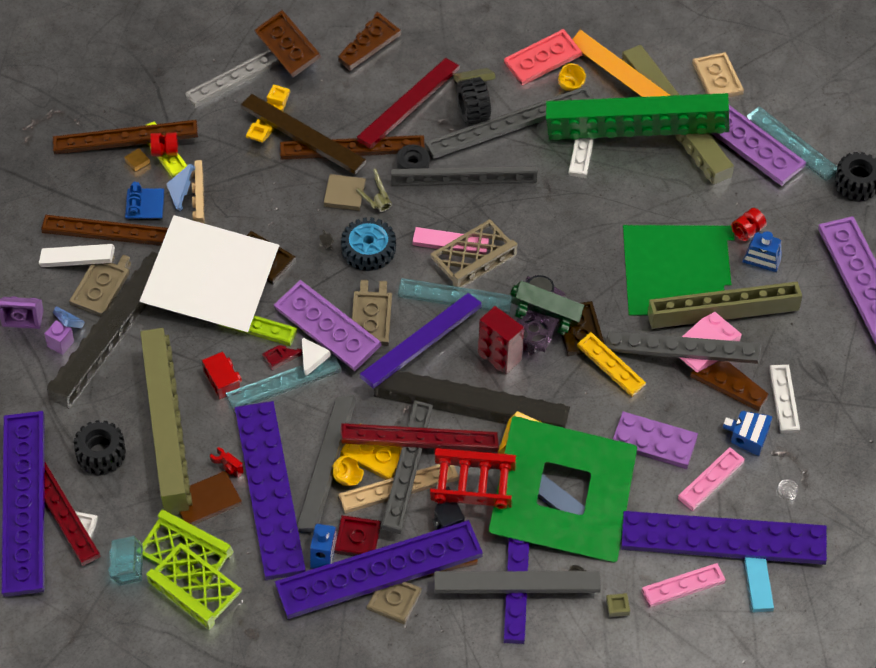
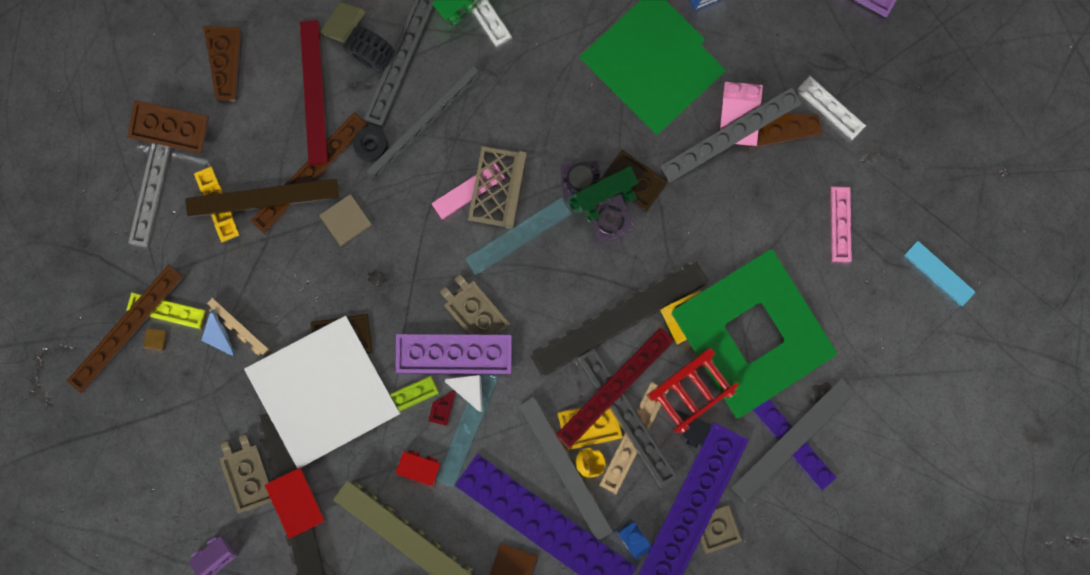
camera: 40 degrees left, 25 degrees up
white tile [39,244,115,267] -> none
reddish brown tile [41,215,168,246] -> none
medium lavender brick [45,320,74,355] -> none
medium blue tile [53,306,85,328] -> none
blue hinge [125,182,164,219] -> none
red wheel [151,132,178,157] -> none
red plate [210,447,244,478] -> none
dark red tile [334,515,381,556] -> none
wheel [341,217,396,271] -> none
olive plant [357,168,392,212] -> none
dark purple tile [360,293,482,389] -> none
dark red brick [478,306,524,374] -> none
sand blue tile [538,474,585,515] -> none
yellow tile [577,332,646,397] -> none
olive plate [606,593,630,617] -> none
medium lavender plate [613,412,698,469] -> none
dark purple plate [621,511,827,565] -> none
bright pink tile [642,563,726,608] -> none
olive brick [648,282,802,329] -> none
blue torso [723,411,773,456] -> none
clear tile [777,479,798,500] -> none
none -> red tile [264,468,325,539]

